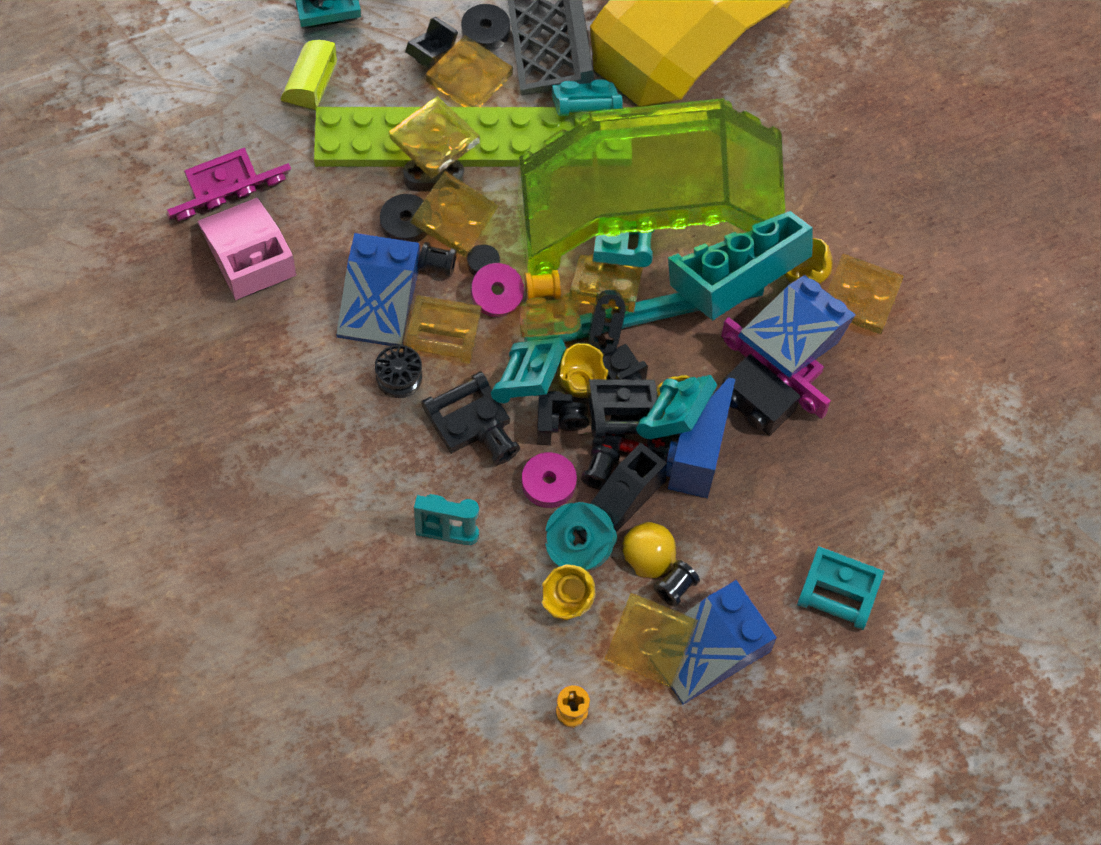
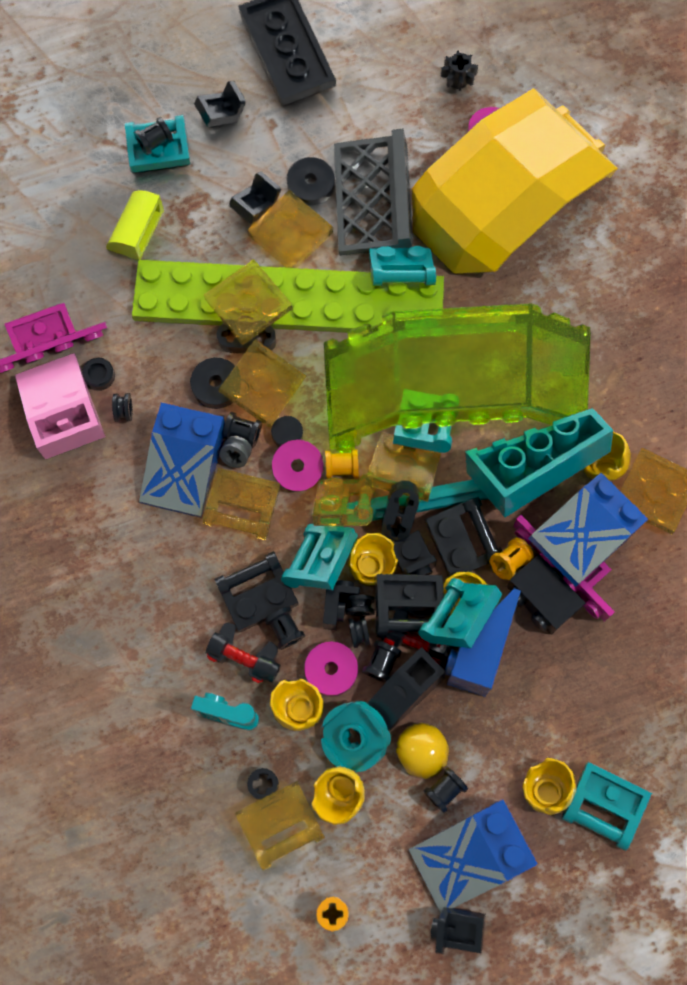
camera: 10 degrees right, 10 degrees up
black wheel [375,345,422,398] -> none
clear yellow plate [604,593,699,687] -> none
none -> black tile [82,358,115,391]
none -> black bush [112,393,133,422]
none -> black piece [205,623,281,683]
none -> dark grey bush [220,436,252,468]
none -> clear yellow plate [235,781,325,871]
none -> black bush [247,768,279,800]
none -> yellow hair [270,679,323,731]
none -> black bush [348,616,370,648]
none -> black plate [424,496,502,577]
none -> black bracket [431,907,486,954]
none -> light orange bush [489,538,534,580]
none -> yellow hair [522,758,576,815]

